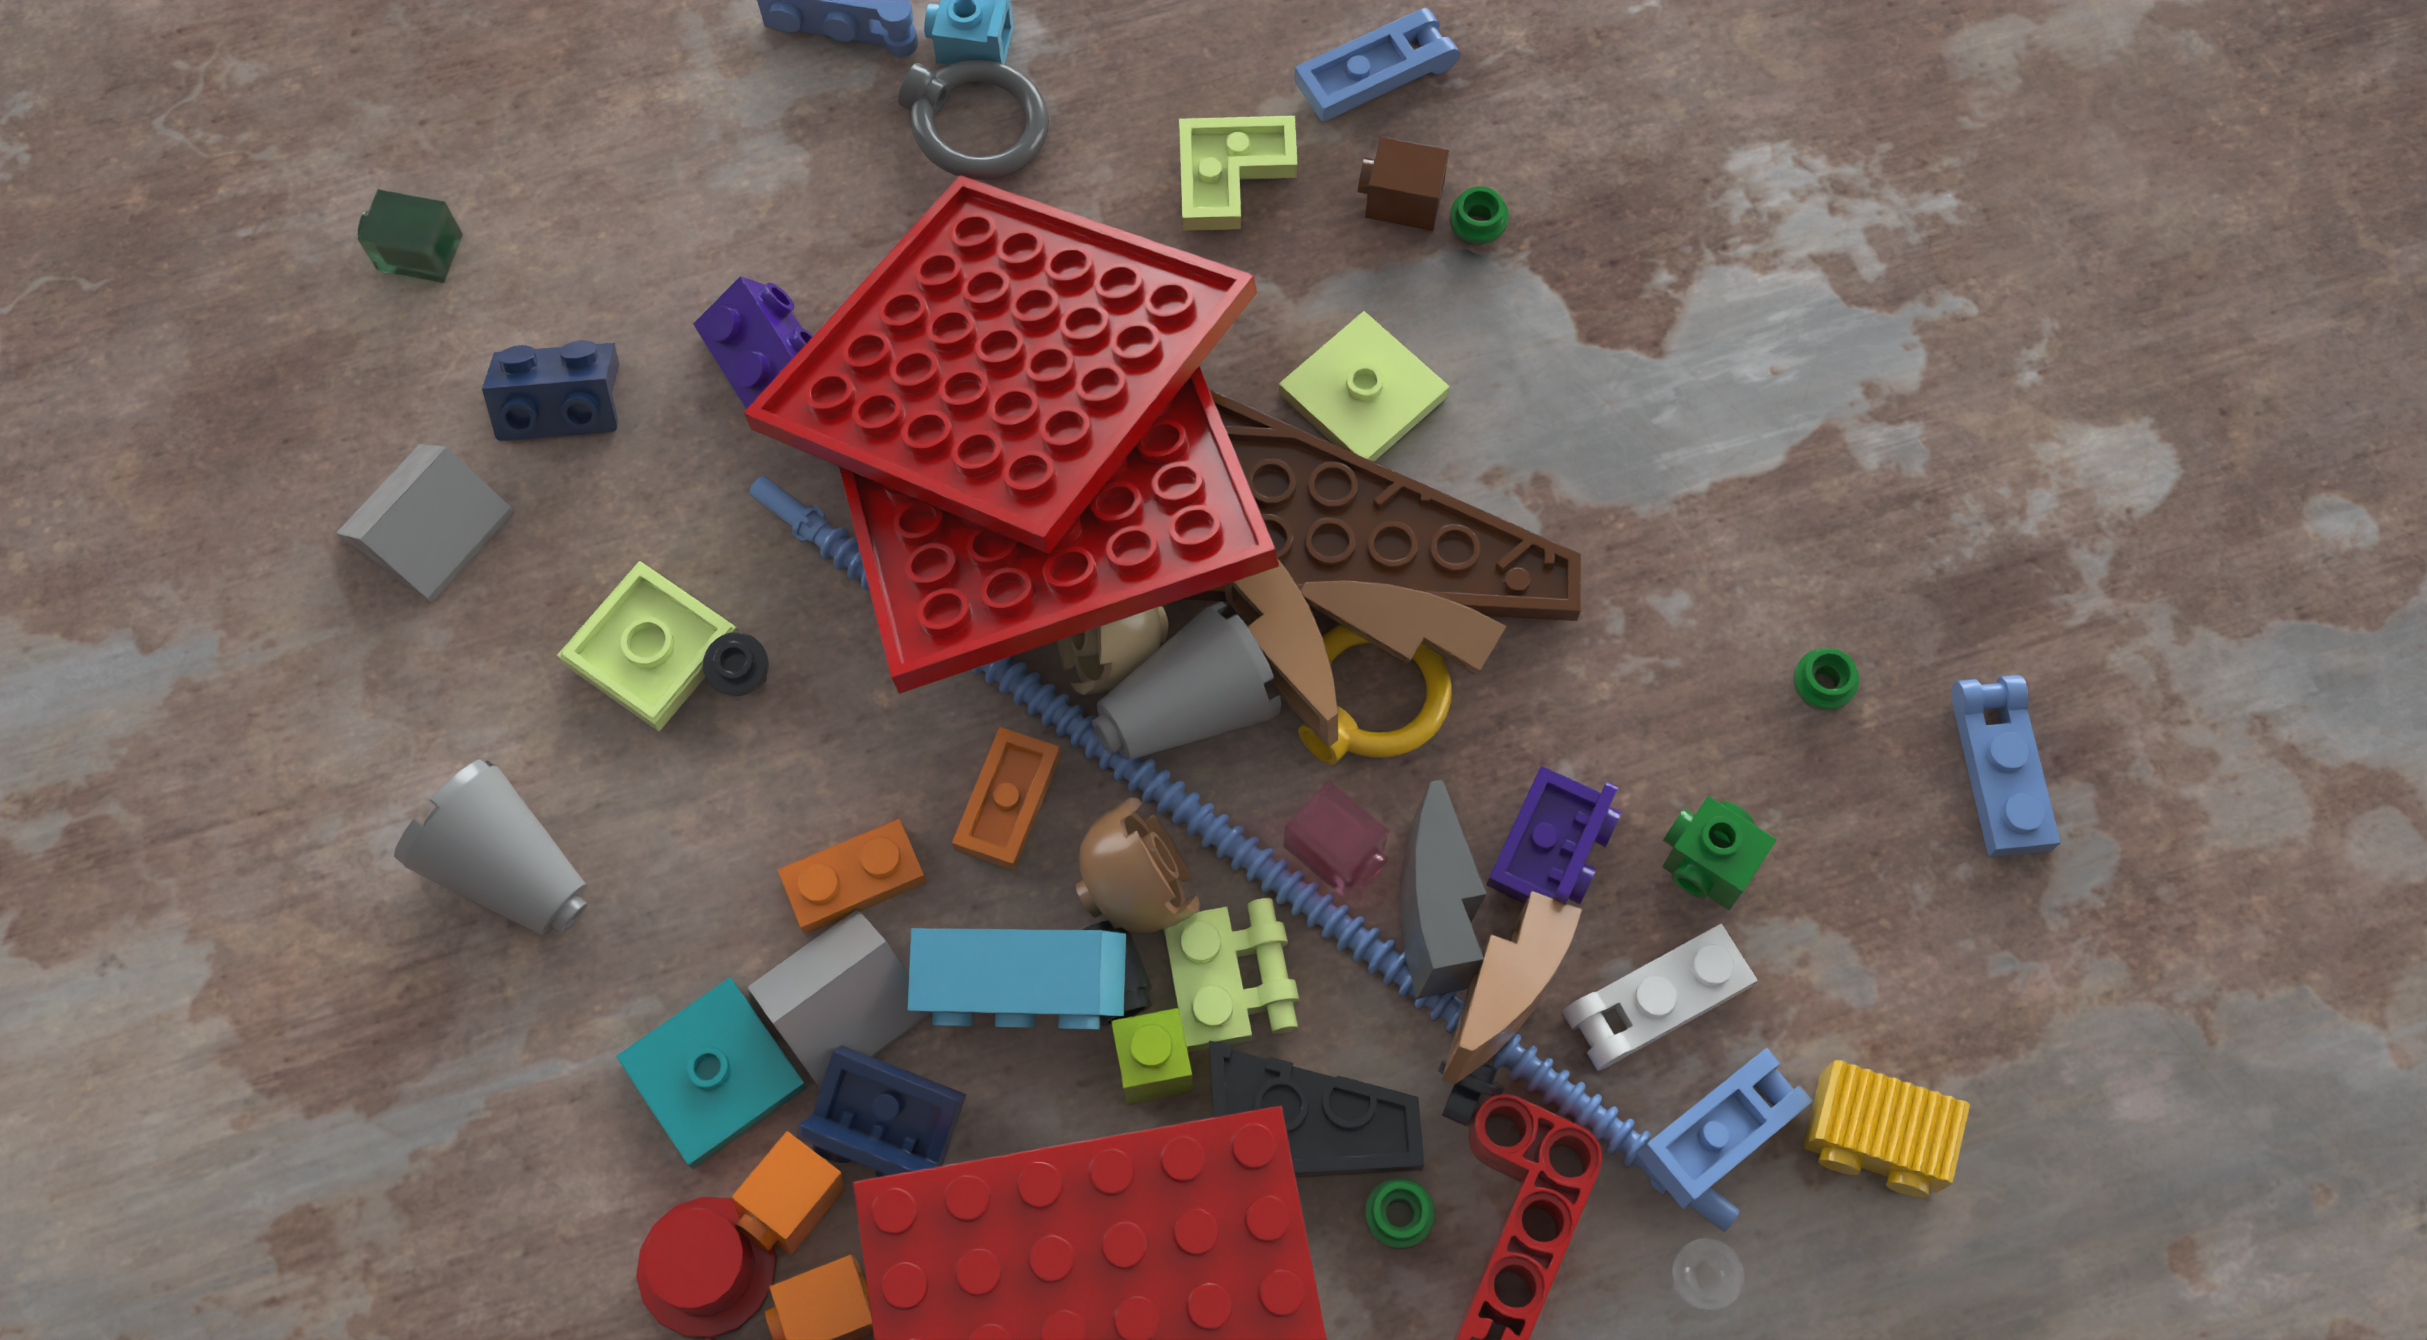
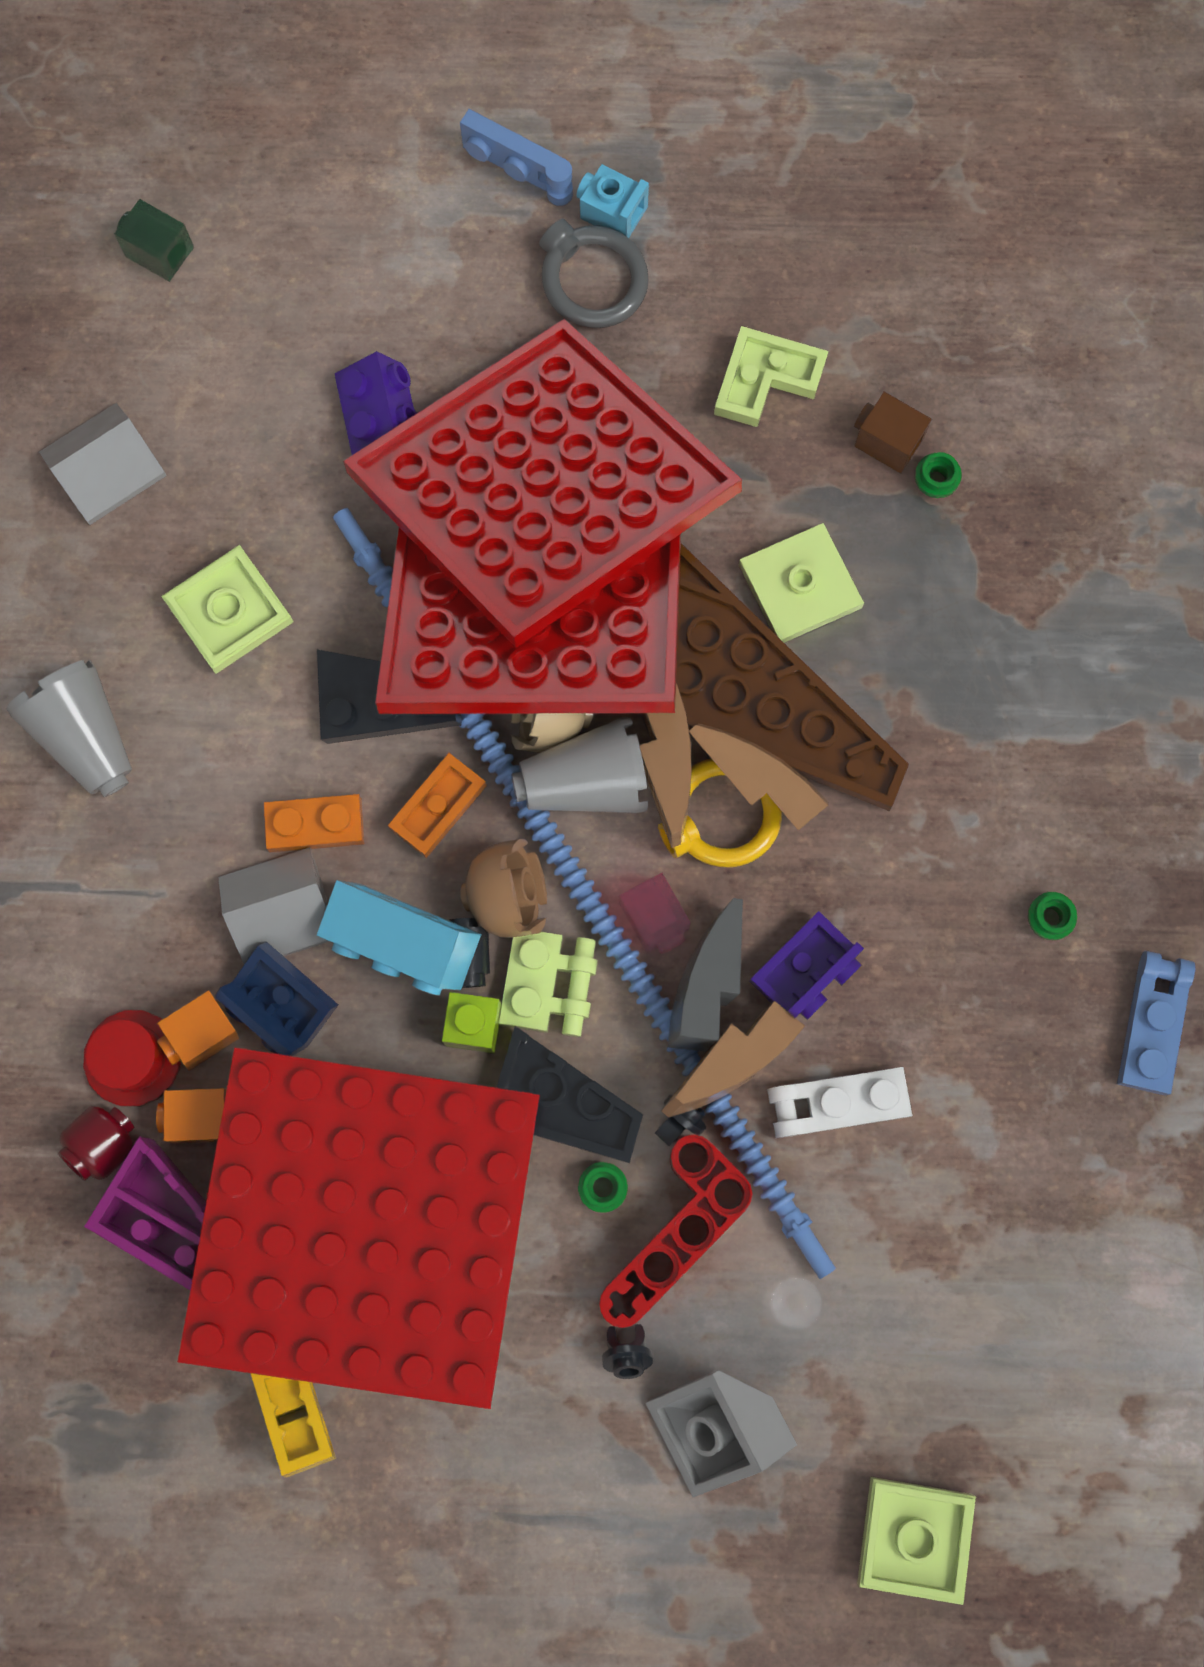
camera: 20 degrees right, 10 degrees up
dark blue bracket [482,340,619,441] -> none
teal plate [616,977,807,1169] -> none
black plate [703,632,769,696] -> none
medium blue plate [1294,8,1460,123] -> none
medium blue plate [1636,1048,1813,1209] -> none
green brick [1662,796,1777,911] -> none
yellow brick [1802,1060,1970,1198] -> none
none -> black wing [317,649,462,744]

